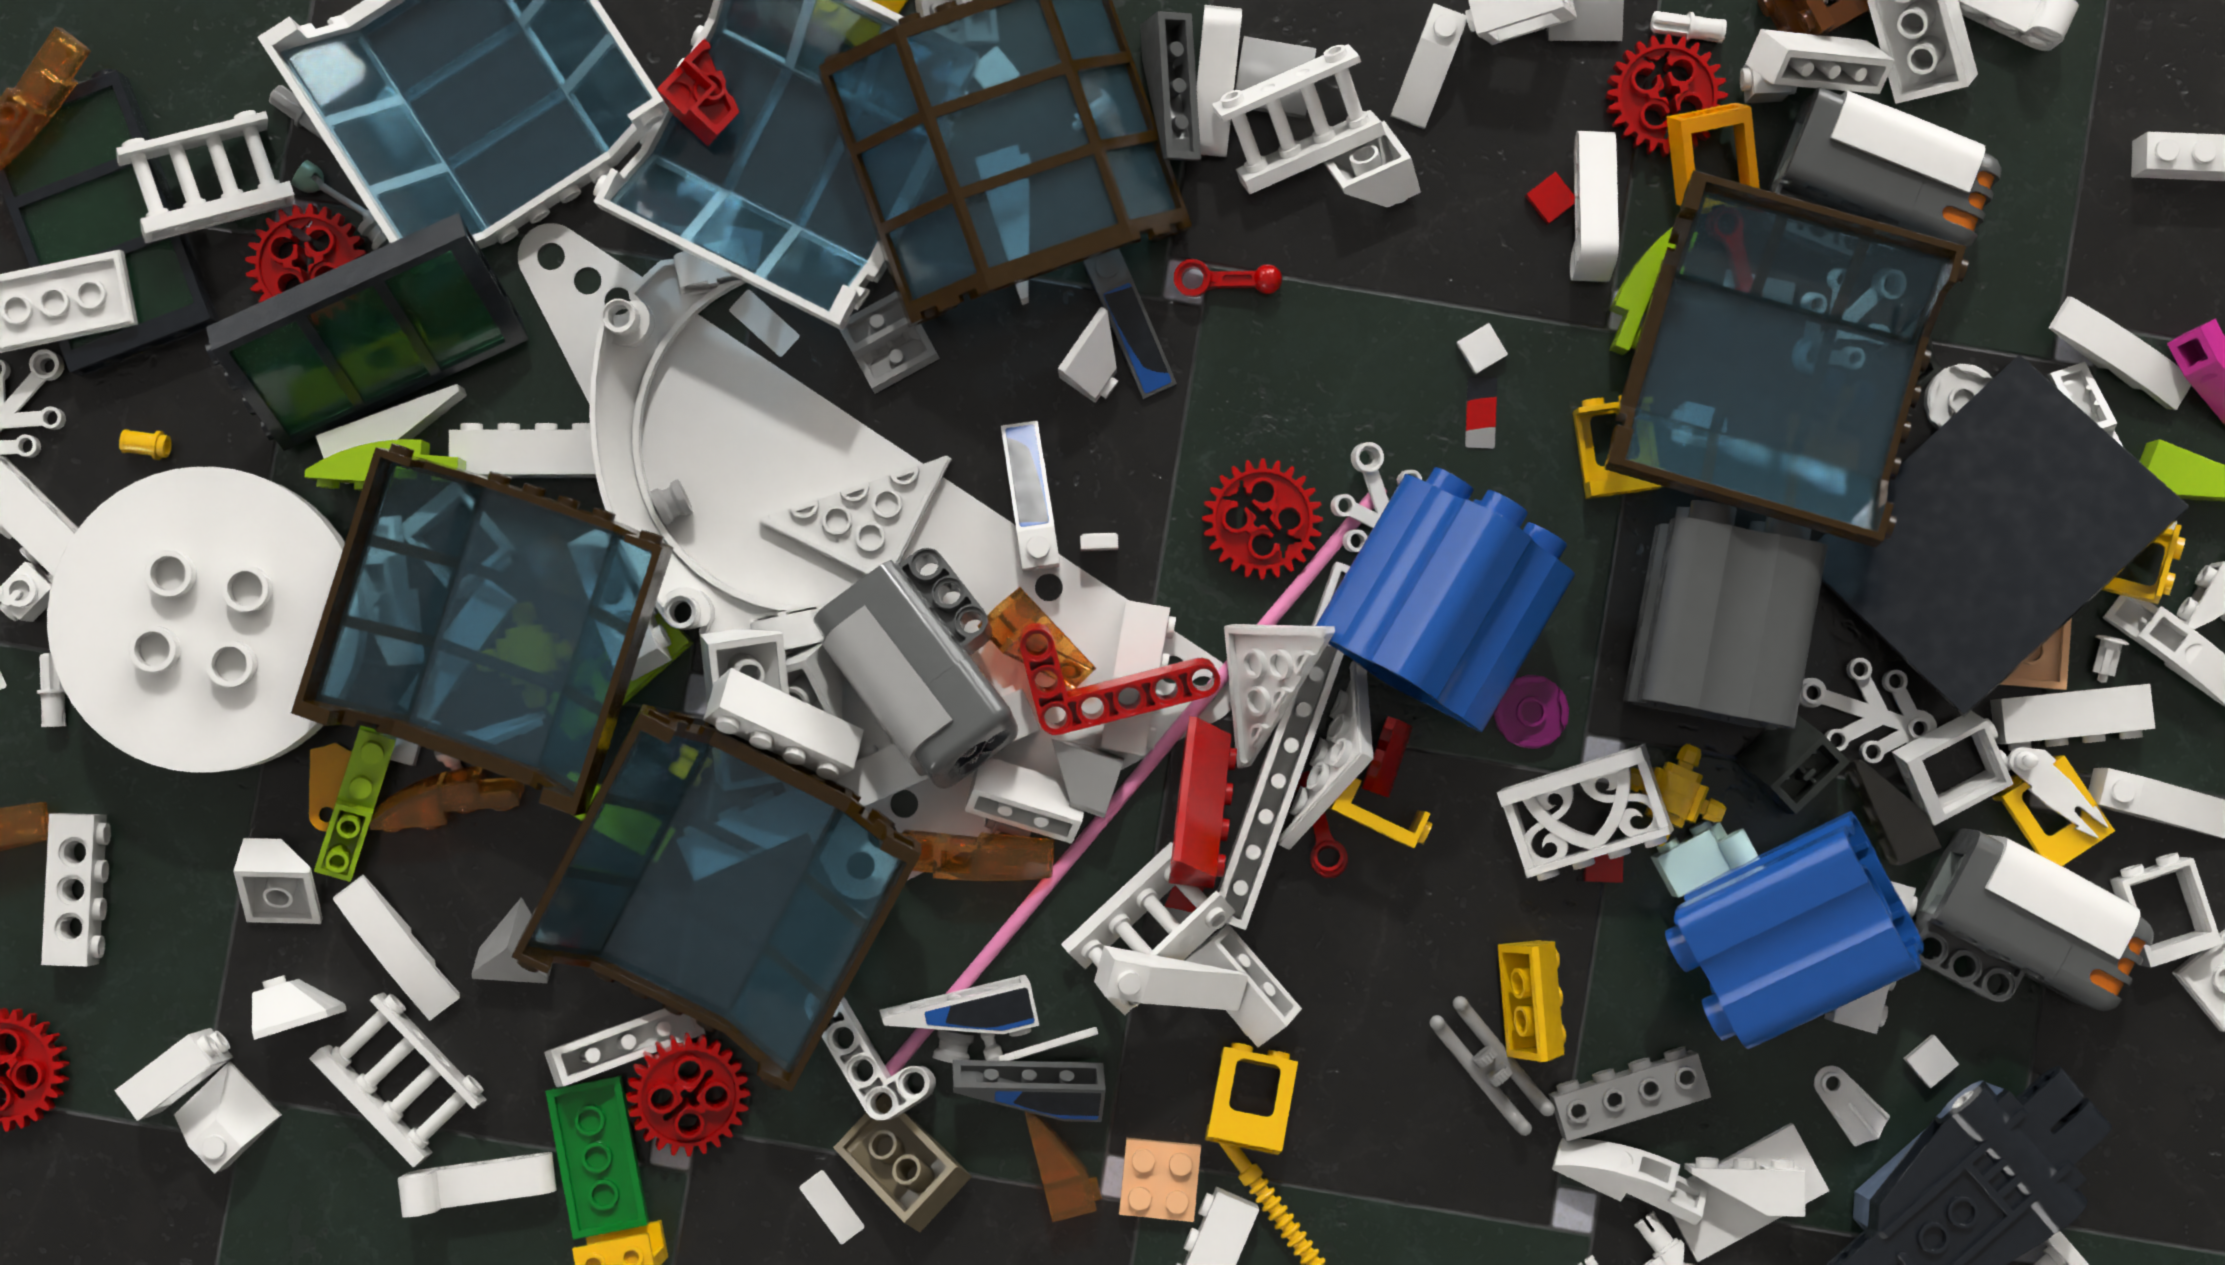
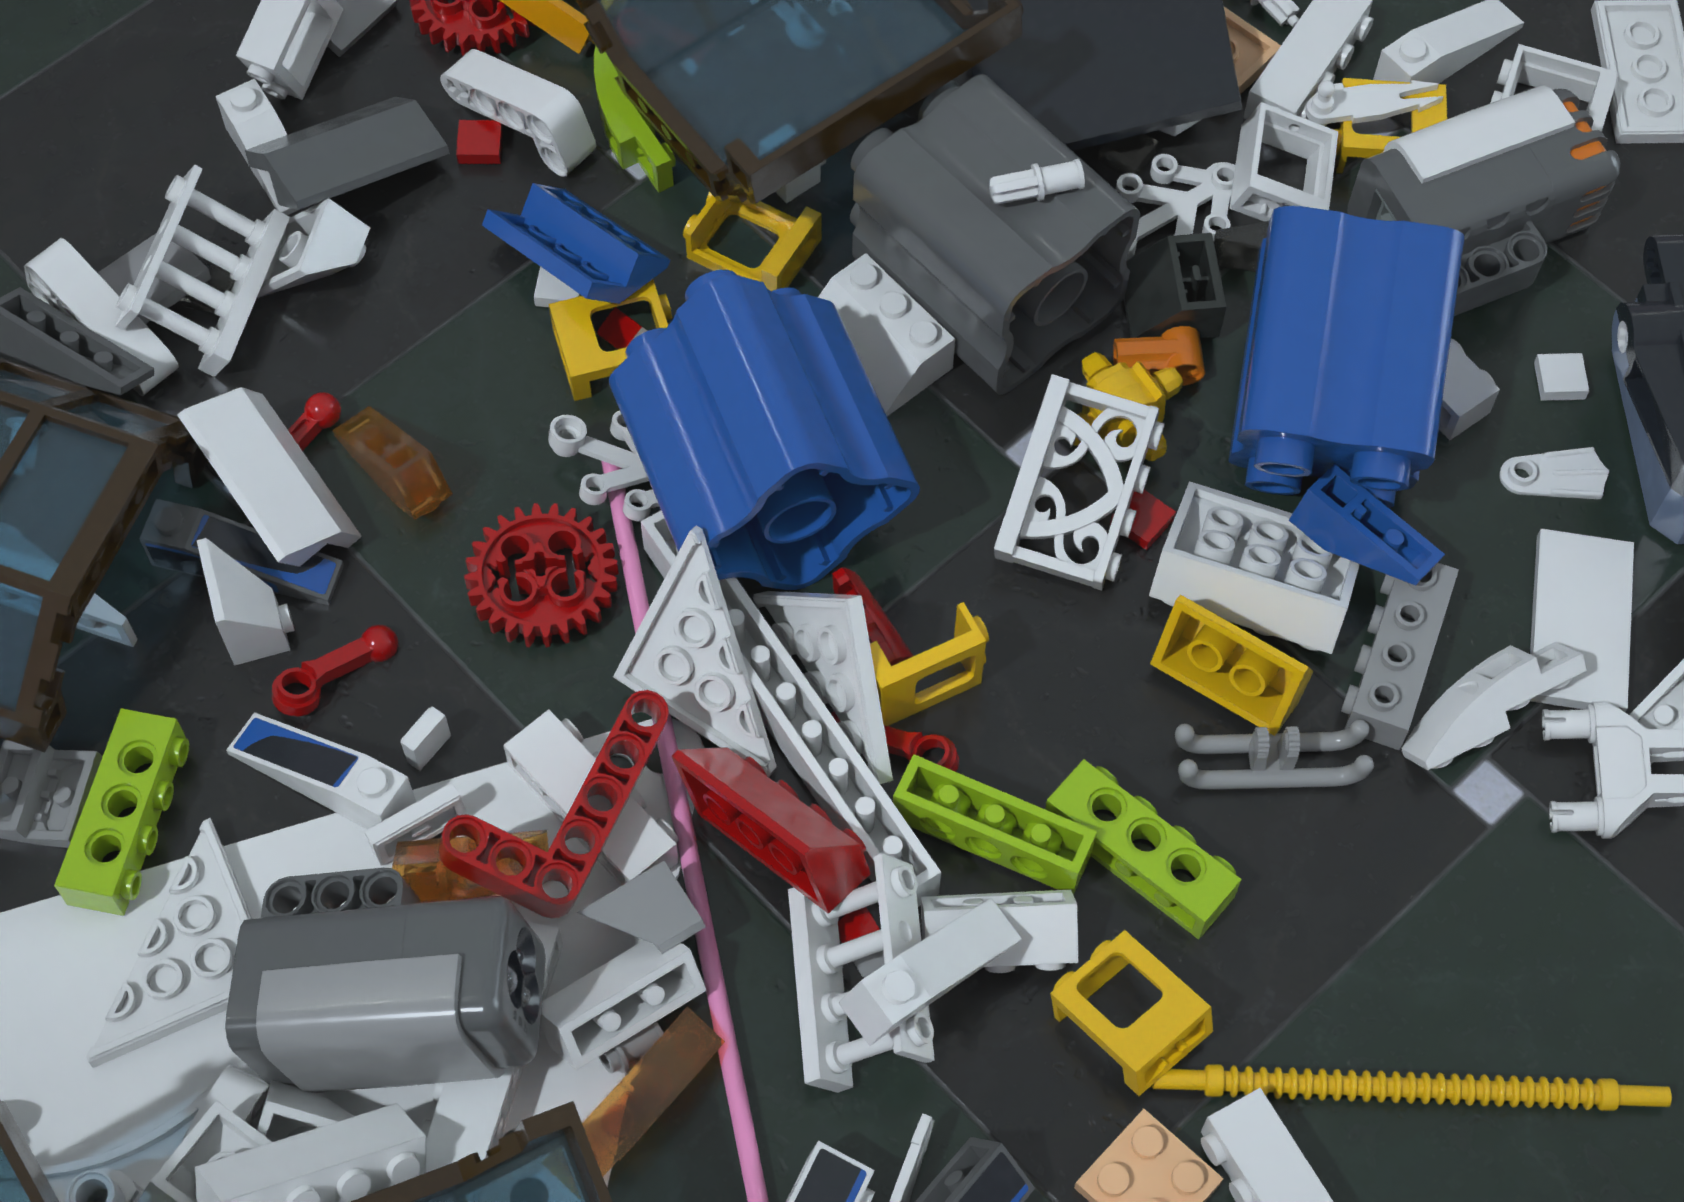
camera: 50 degrees left, 25 degrees down
magenta tile [1493,675,1569,749] -> none
light aqua hinge [1651,820,1758,898] -> none
white slope [1684,1157,1806,1217] -> none
none -> lime brick [54,708,189,916]
none -> white slope [177,387,362,567]
none -> dark grey slope [245,97,450,210]
none -> red piece [272,625,398,716]
none -> clear orange slope [332,406,453,520]
none -> white tile [364,782,467,865]
none -> blue slope [482,183,670,304]
none -> yellow window [549,279,672,401]
none -> white slope [818,253,955,416]
none -> lime brick [893,754,1097,895]
none -> white axle [989,159,1085,204]
none -> lime brick [1045,759,1241,940]
none -> orange piece [1113,326,1205,386]
none -> white slope [1149,481,1360,654]
none -> blue slope [1288,464,1445,586]

